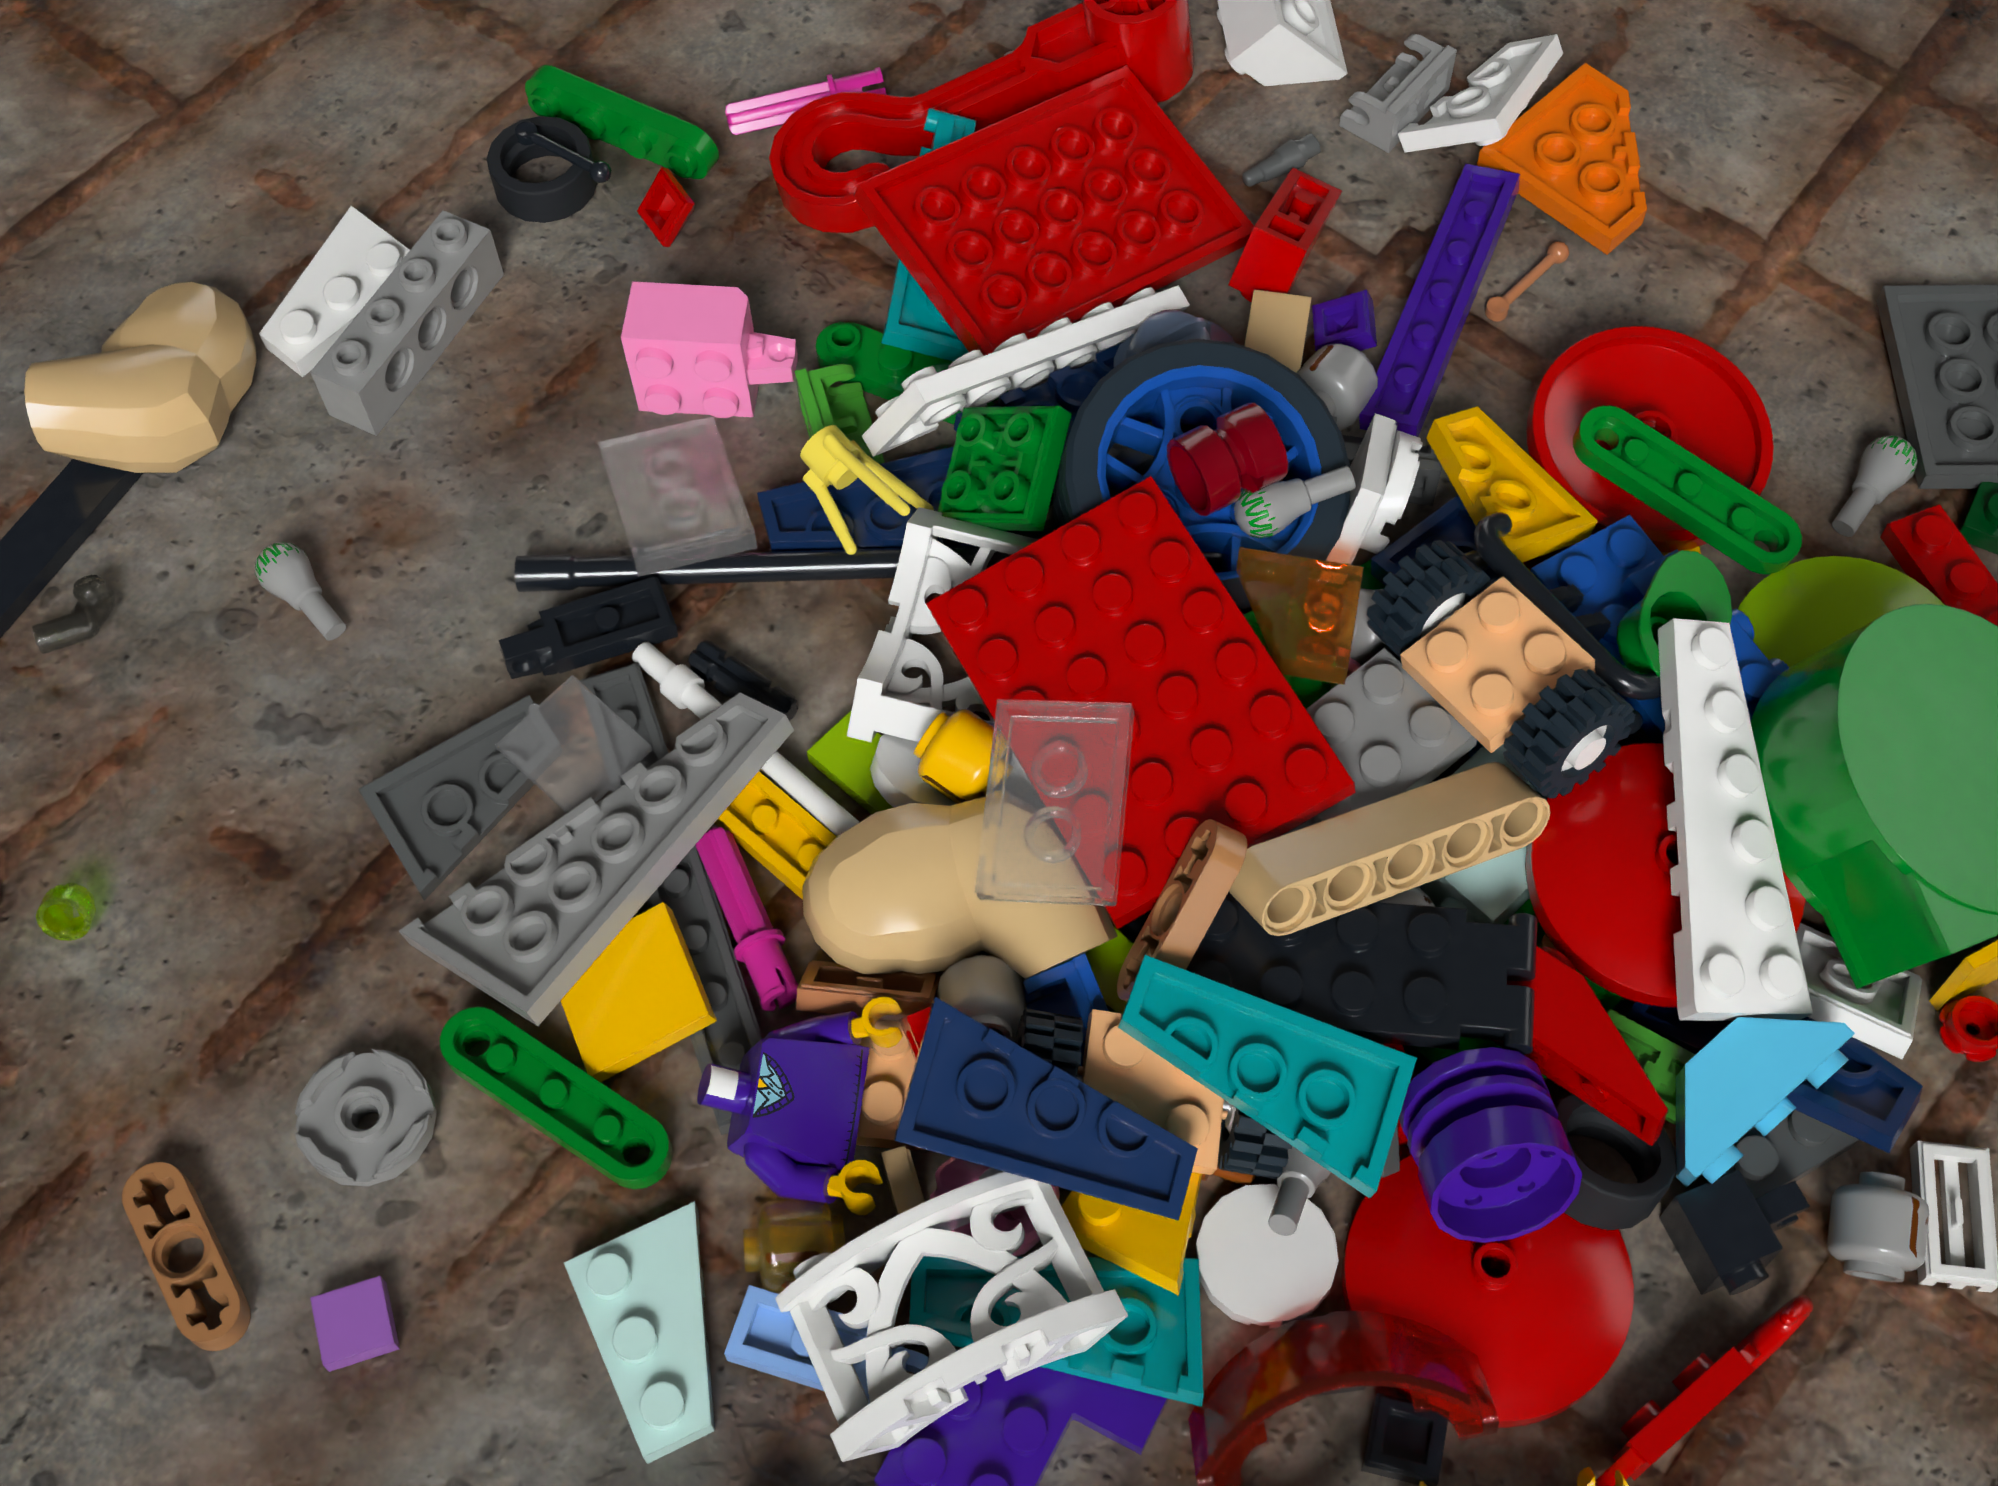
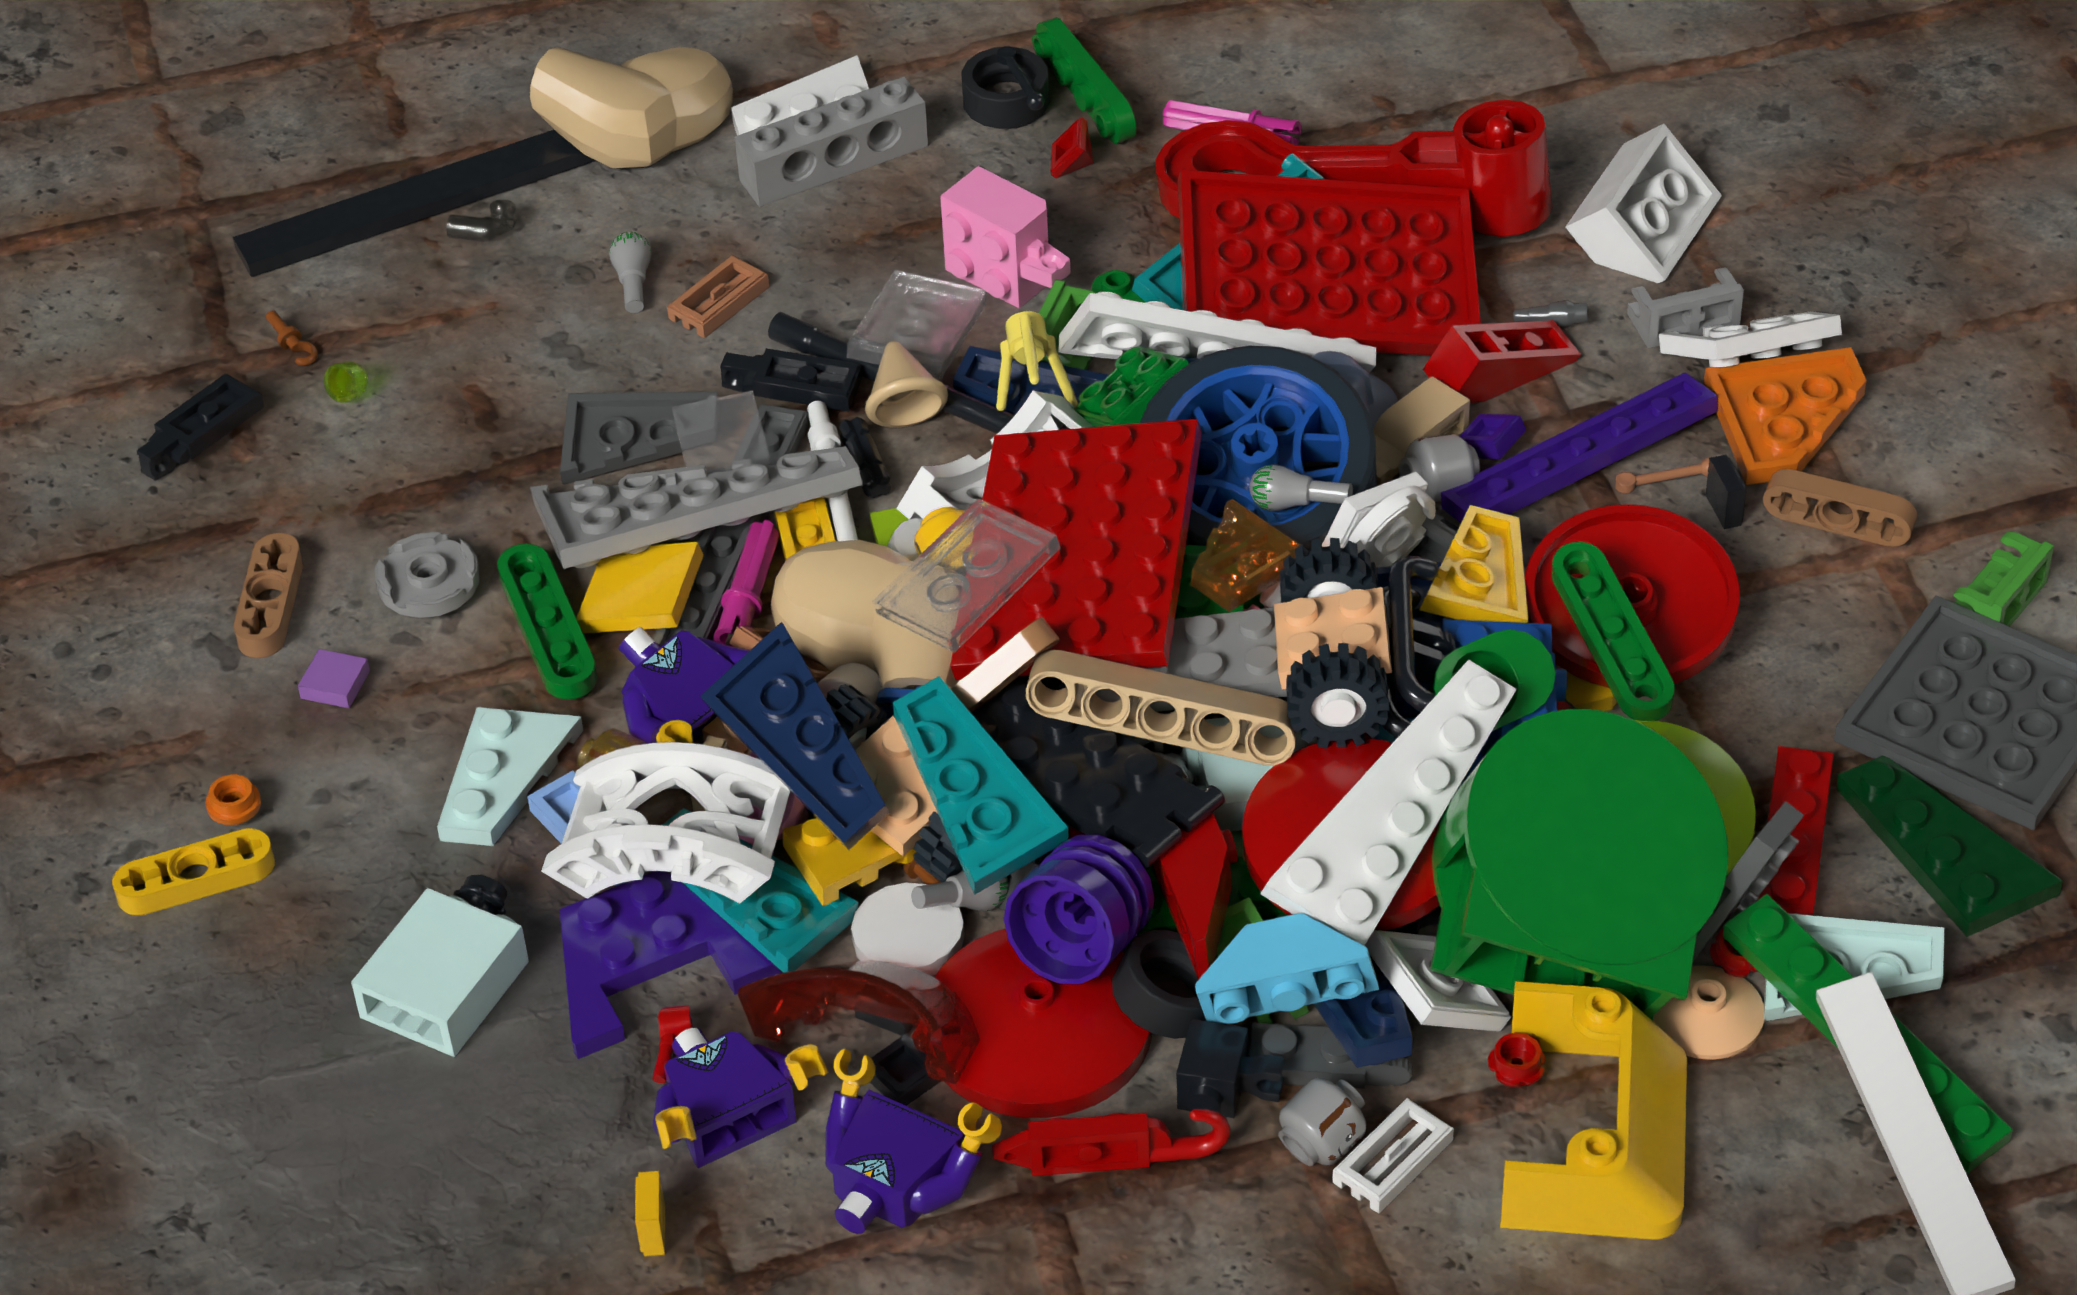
camera: 35 degrees right, 15 degrees down
dark red wheel [1167,403,1288,516] -> none
light grey piece [1832,435,1918,537] -> none
none -> nougat tile [667,255,769,338]
none -> tan hat [865,341,948,428]
none -> black tile [1705,454,1747,529]
none -> medium nougat beam [1763,469,1917,547]
none -> bright green hinge [1953,532,2054,626]

